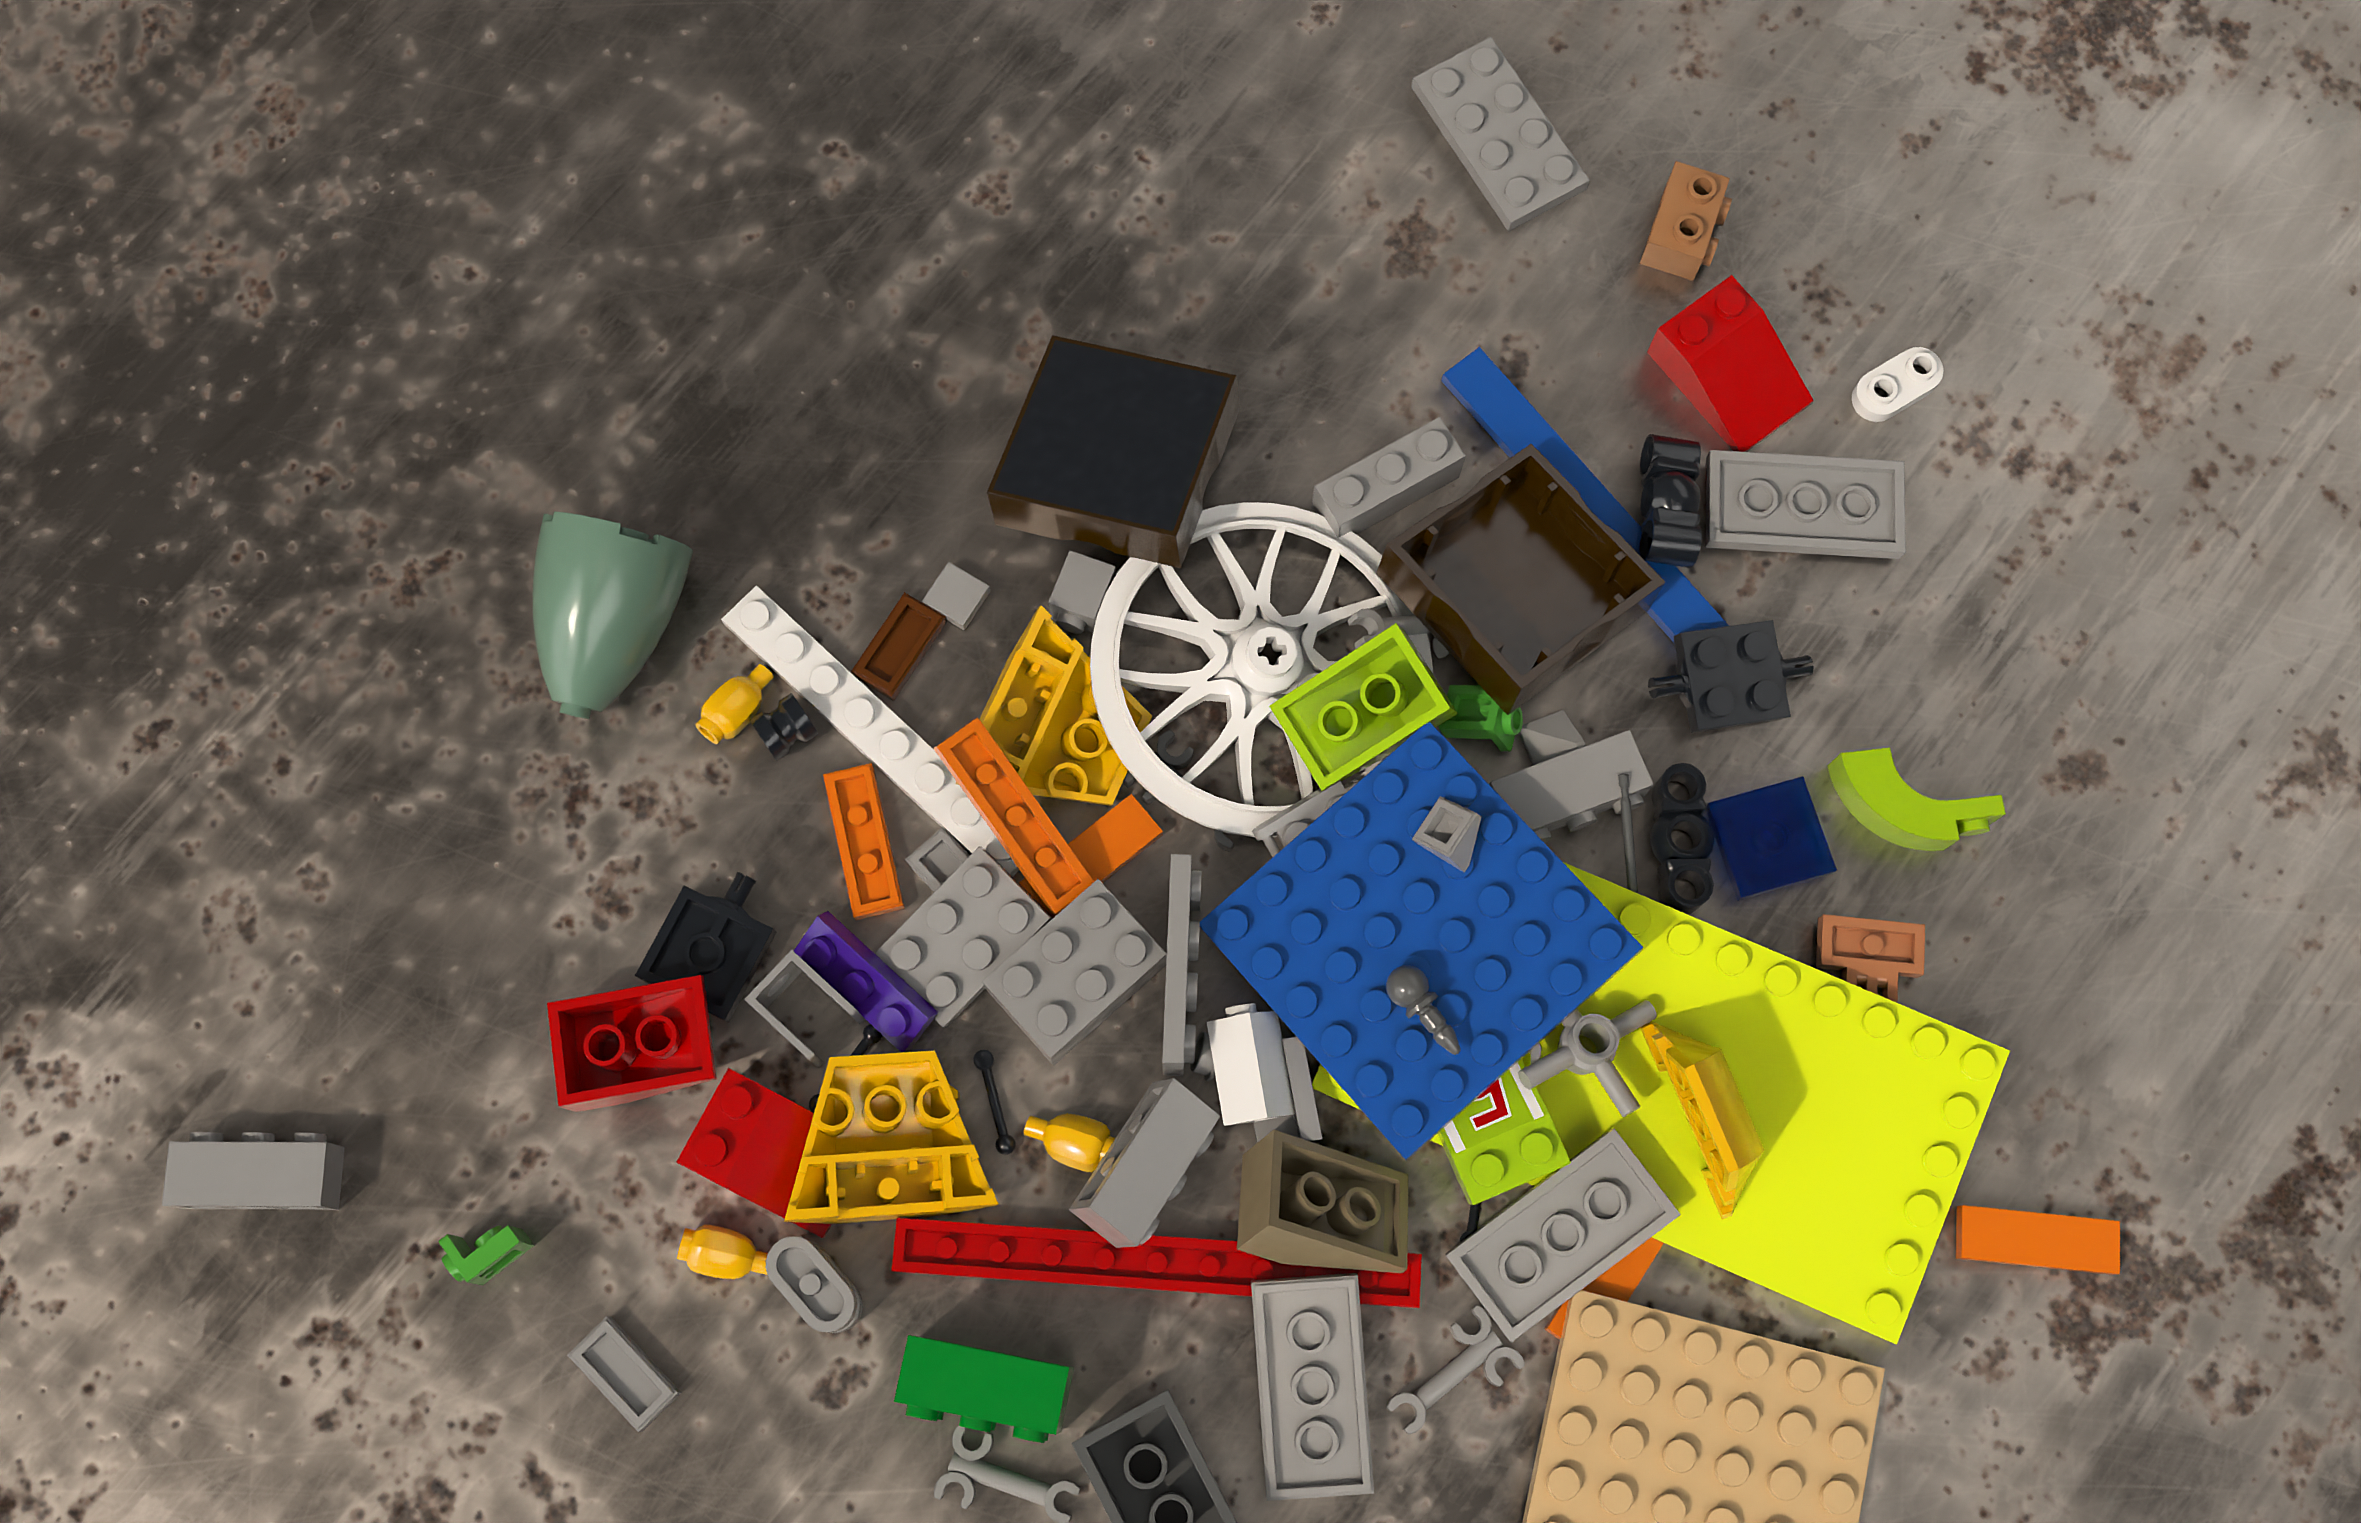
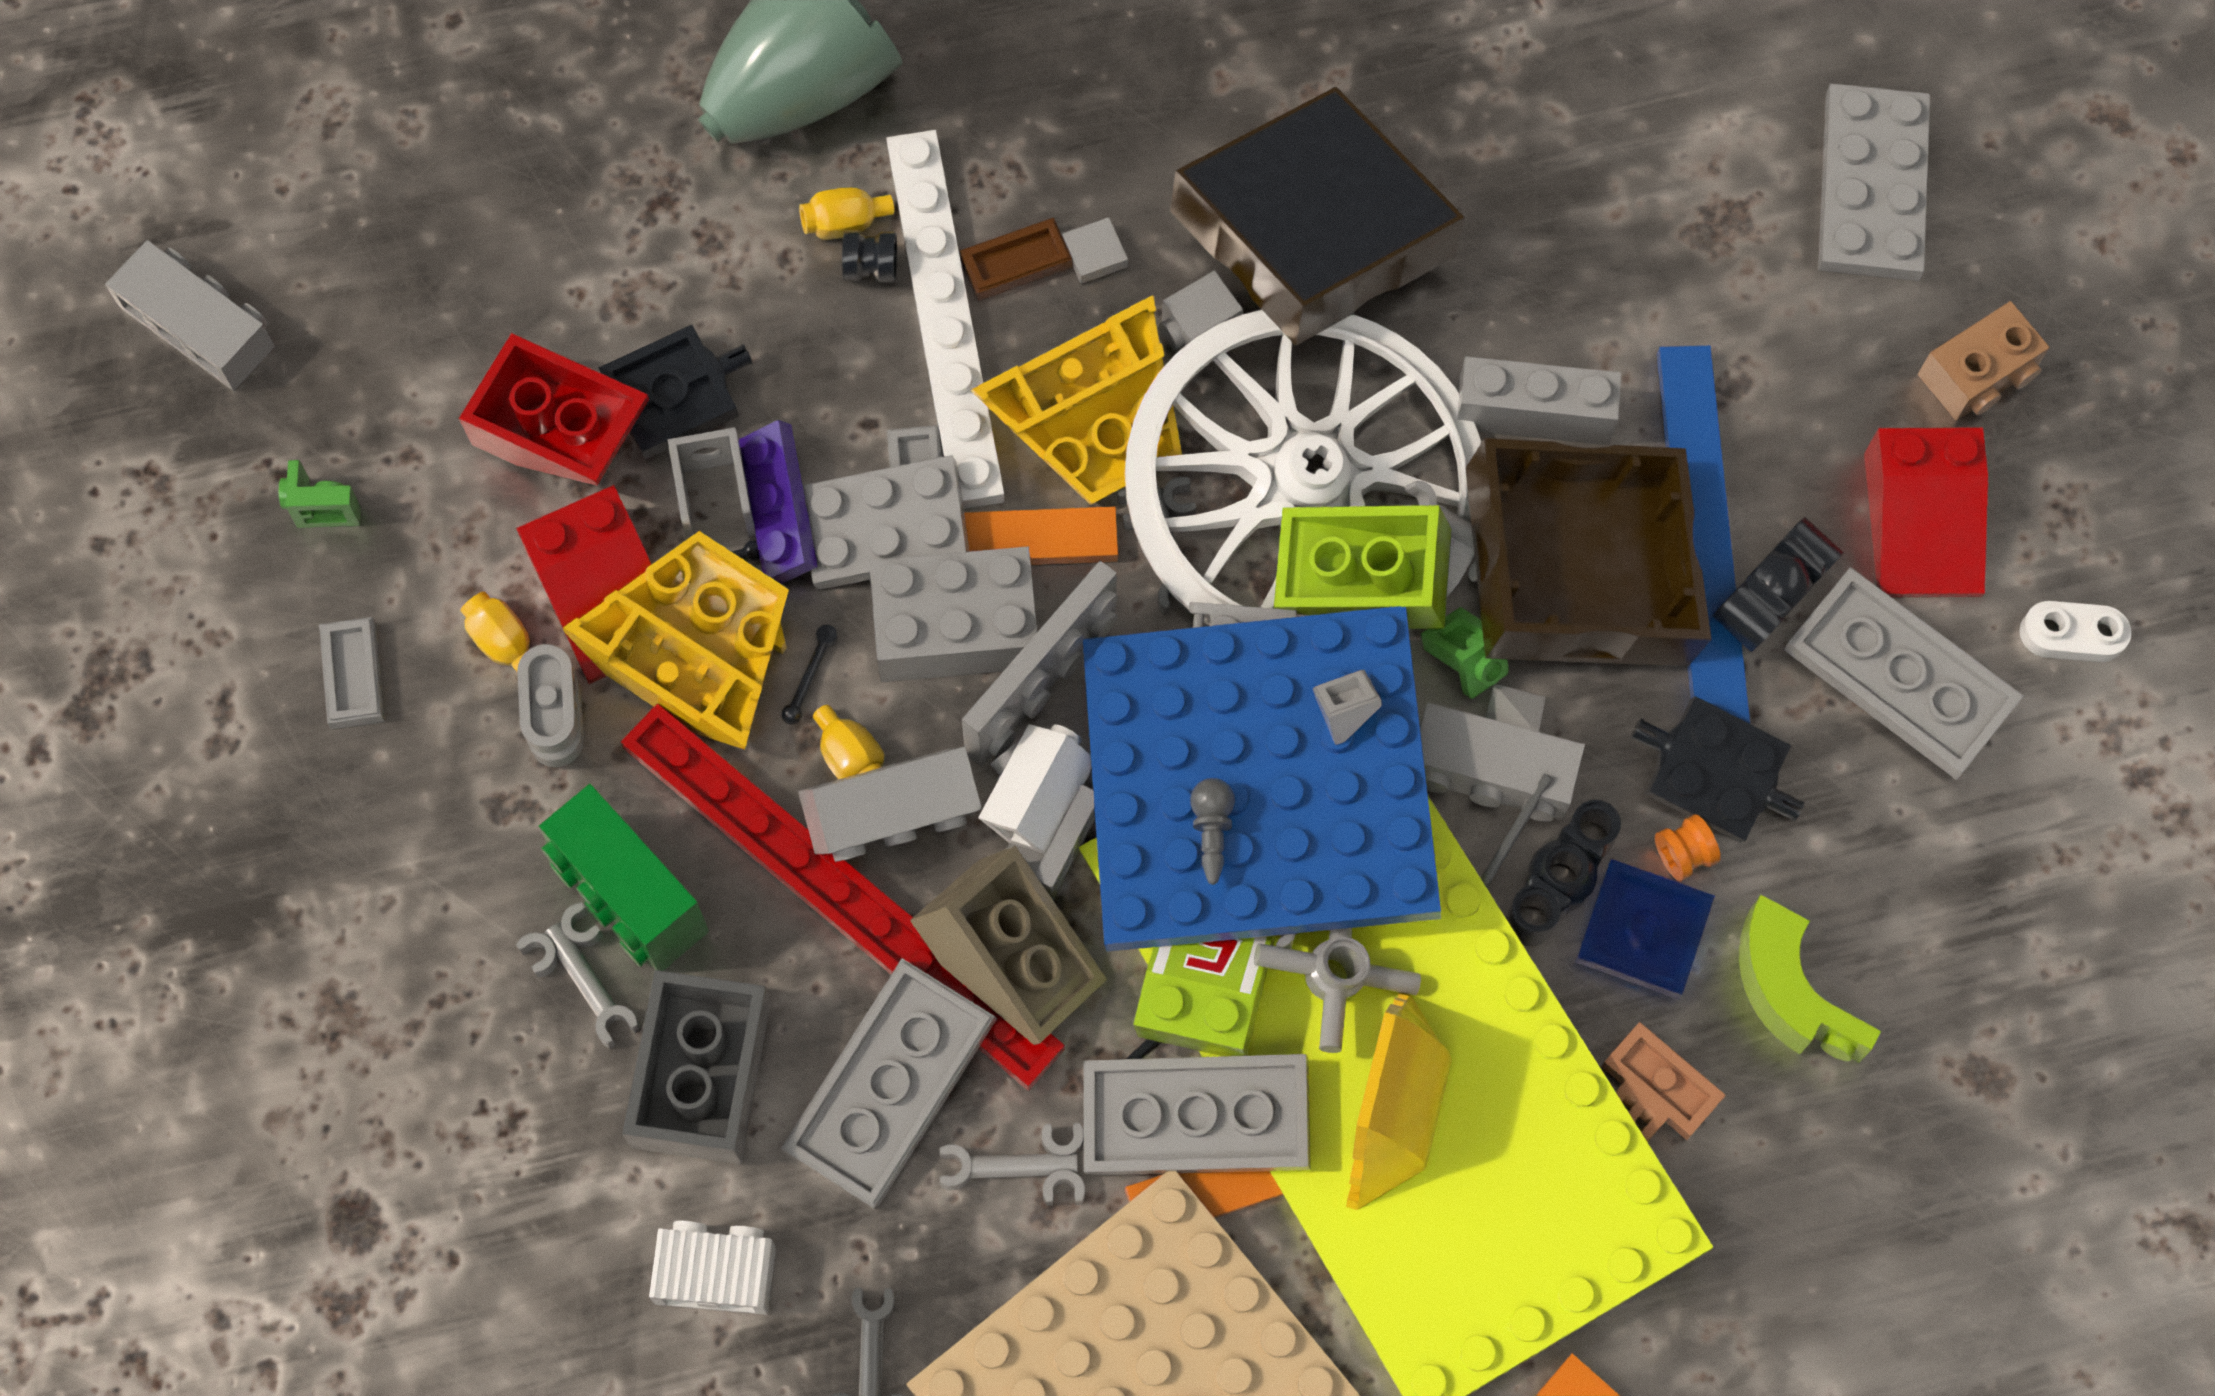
camera: 35 degrees right, 5 degrees down
orange tile [823,763,905,920] -> none
orange plate [933,717,1094,914] -> none
none -> orange wheel [1655,814,1721,881]

